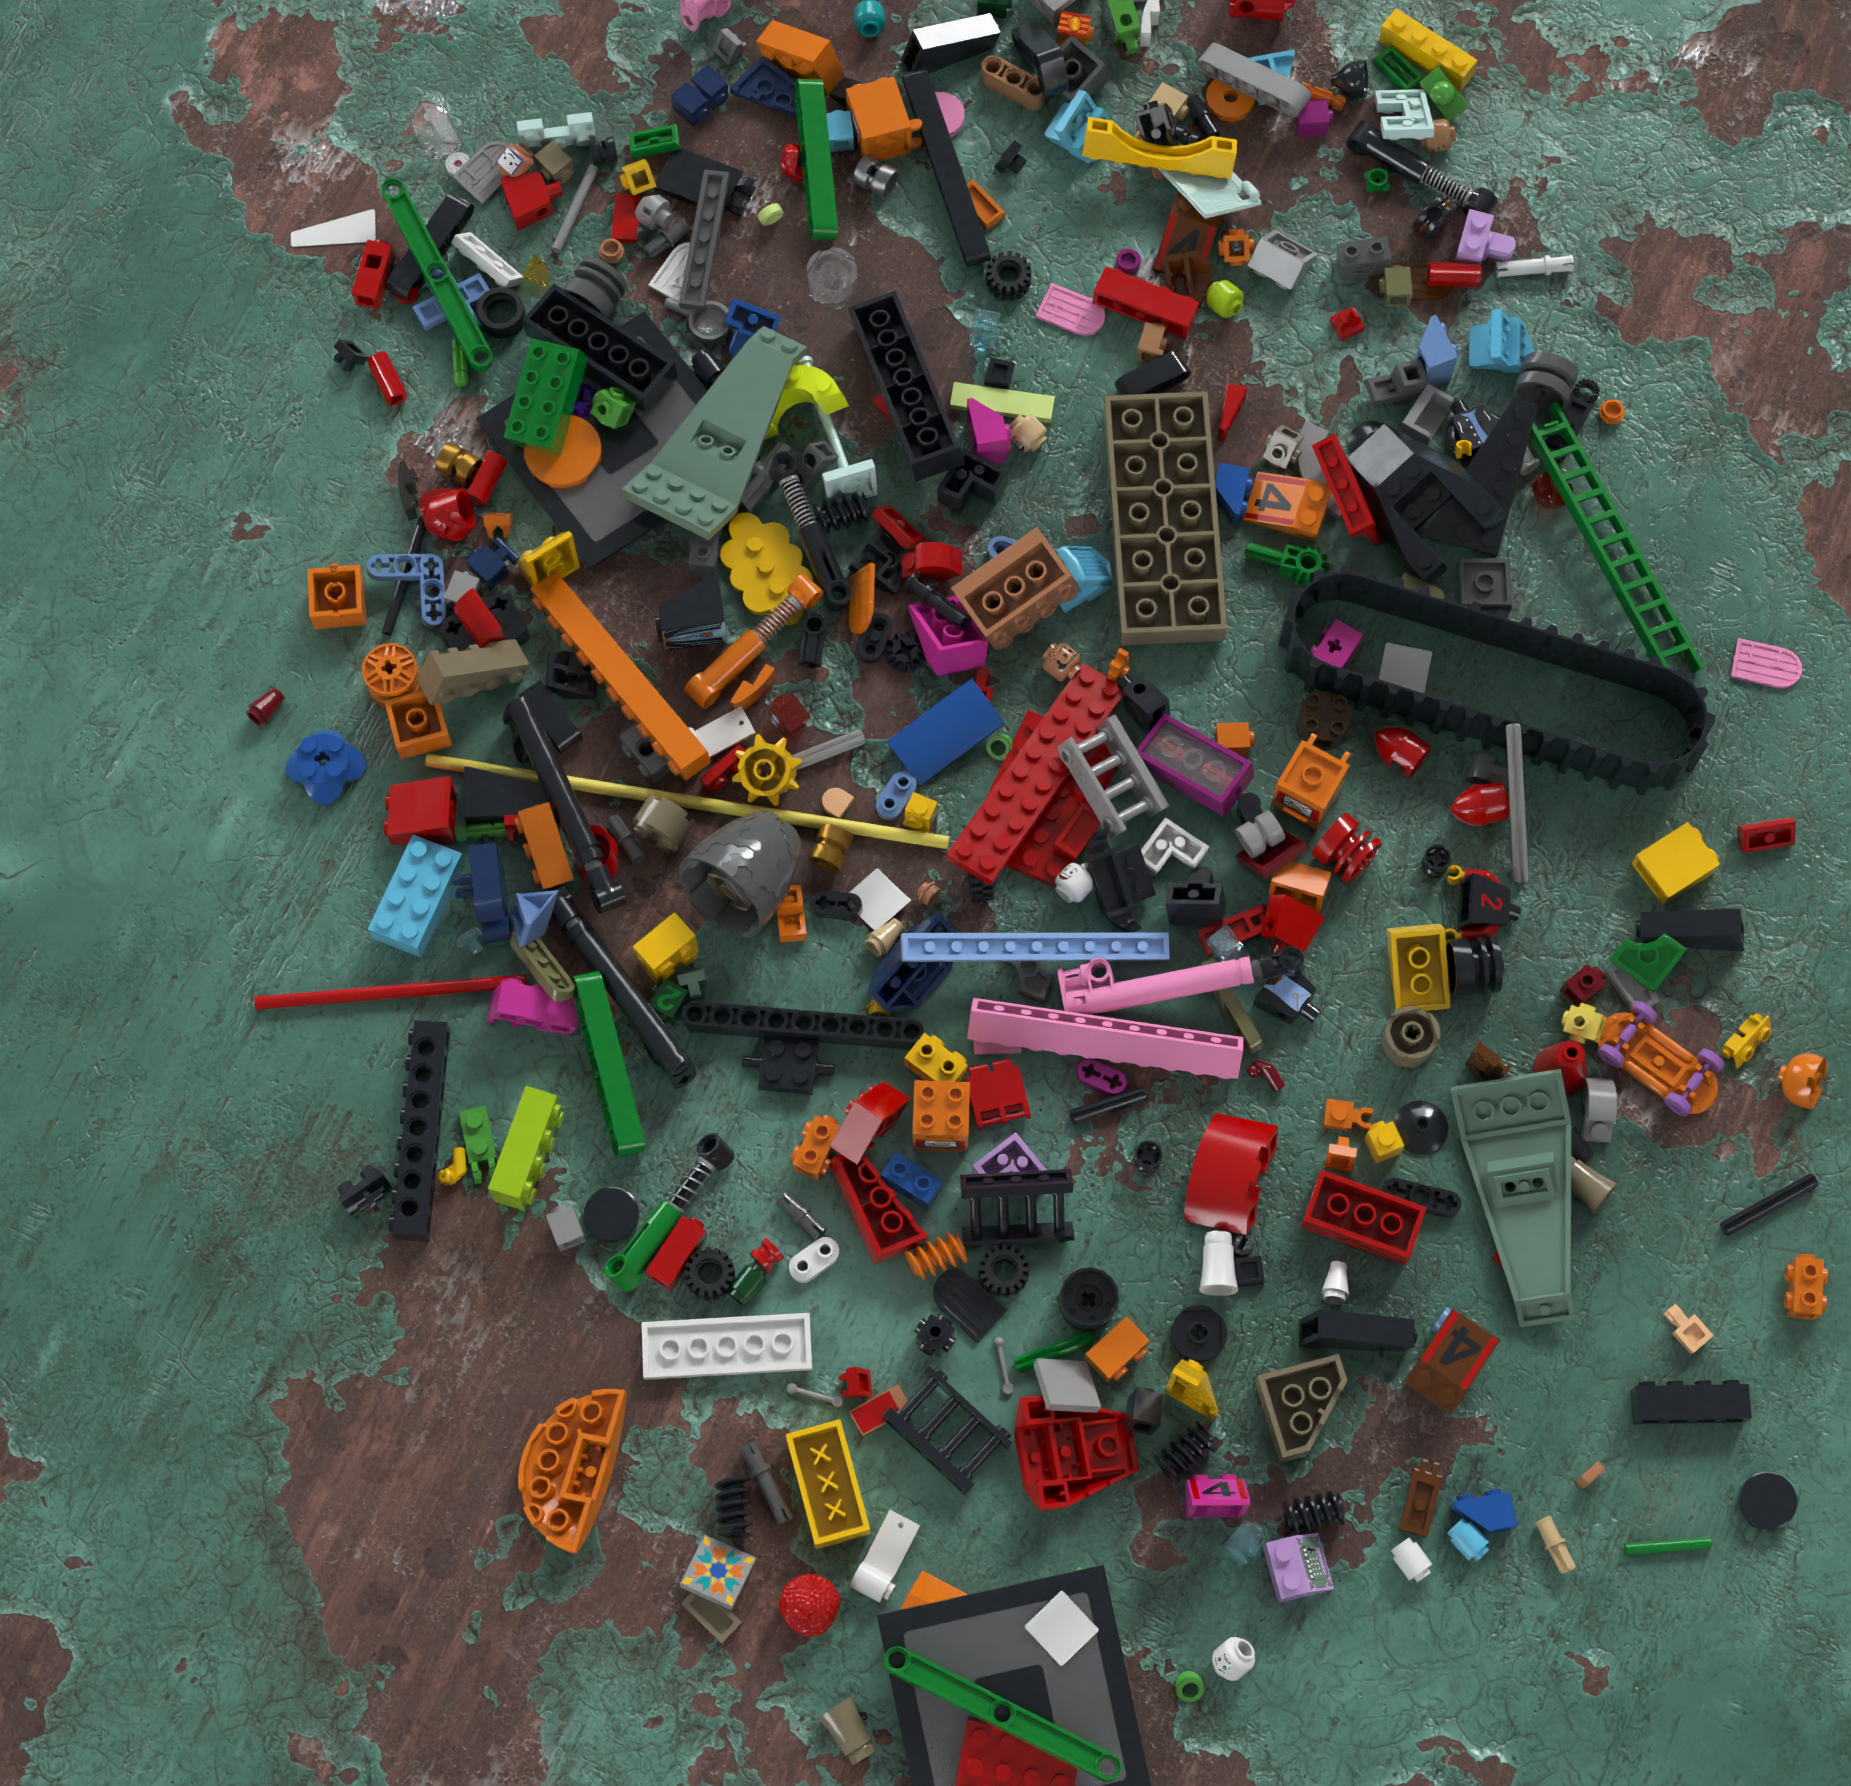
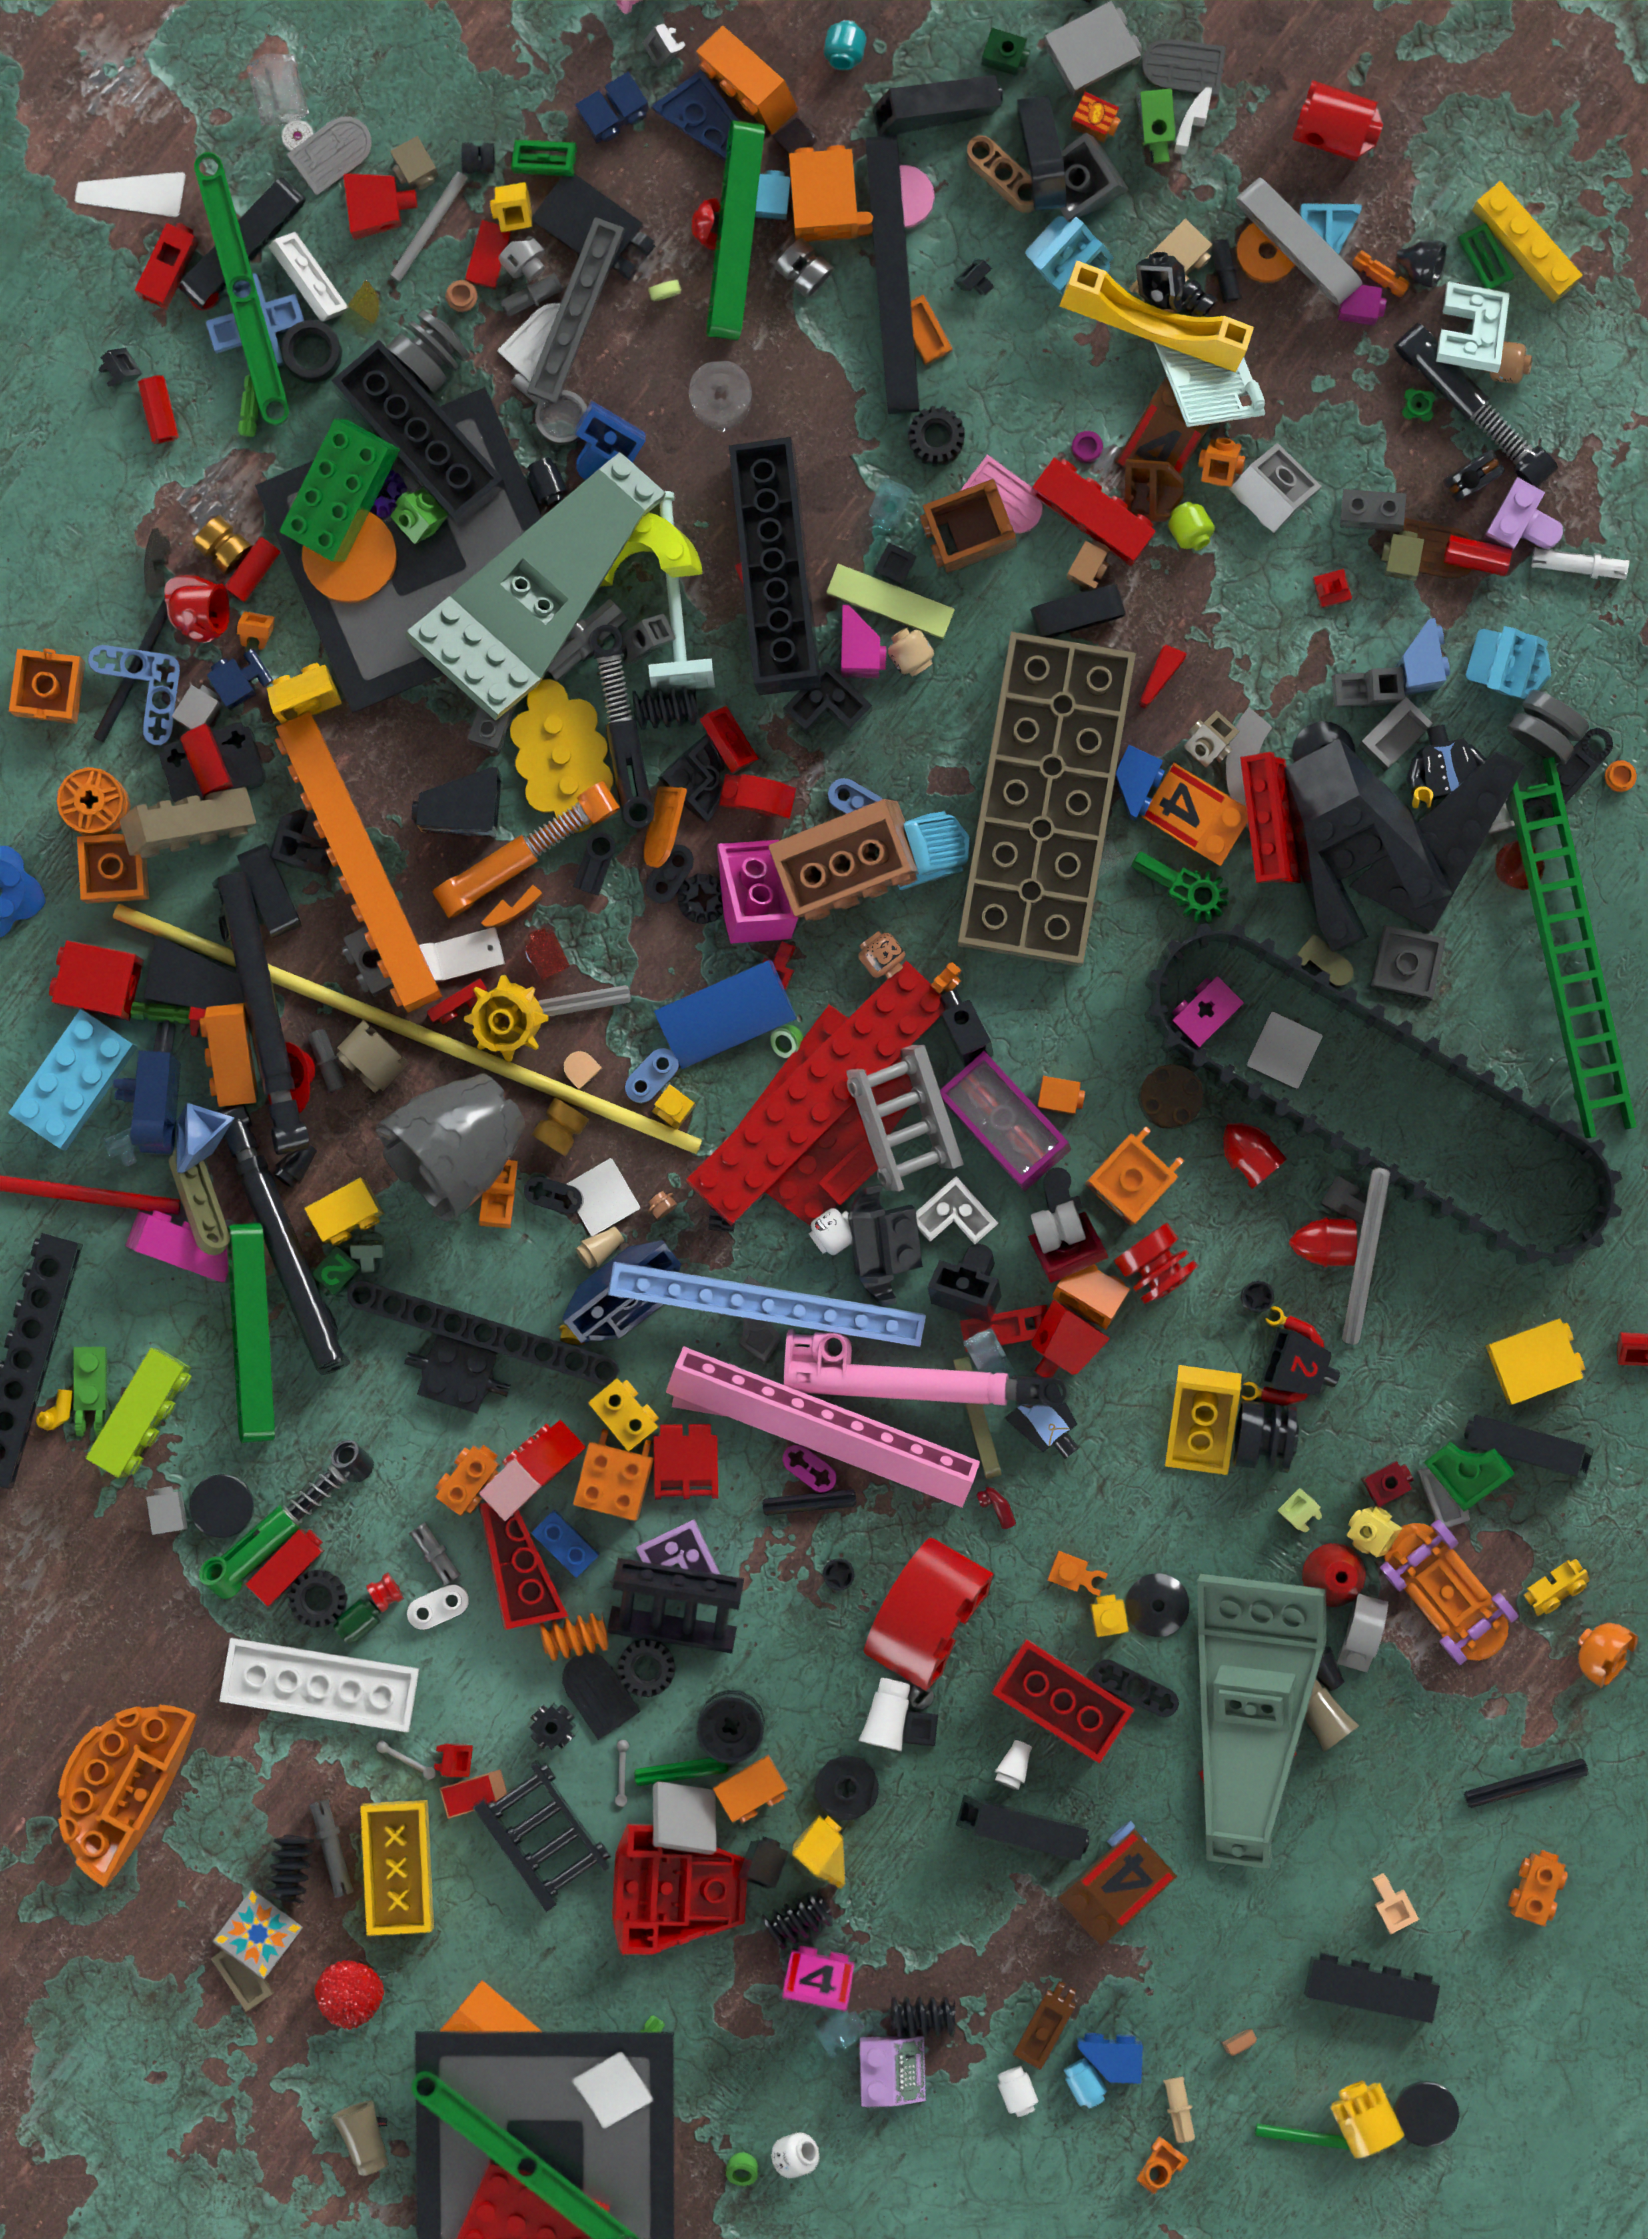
camera: 15 degrees right, 15 degrees up
head [497,142,534,177] -> none
light aqua plate [517,112,596,152] -> none
white door [850,1510,920,1603] -> none
black pin [904,572,972,630] -> none
dark tan brick [1255,1354,1347,1463] -> none
orange tile [1324,1136,1357,1172] -> none
dark tan brick [1381,1006,1440,1067] -> none
bright green tile [1419,66,1469,122] -> none
reddish brown plate [1466,1041,1512,1081] -> none
none -> black cone [273,1144,317,1189]
none -> dark orange container [919,478,1017,574]
none -> orange plate [1136,2136,1189,2194]
none -> yellowish green tile [1277,1488,1322,1532]
none -> yellow gear [1330,2081,1404,2158]

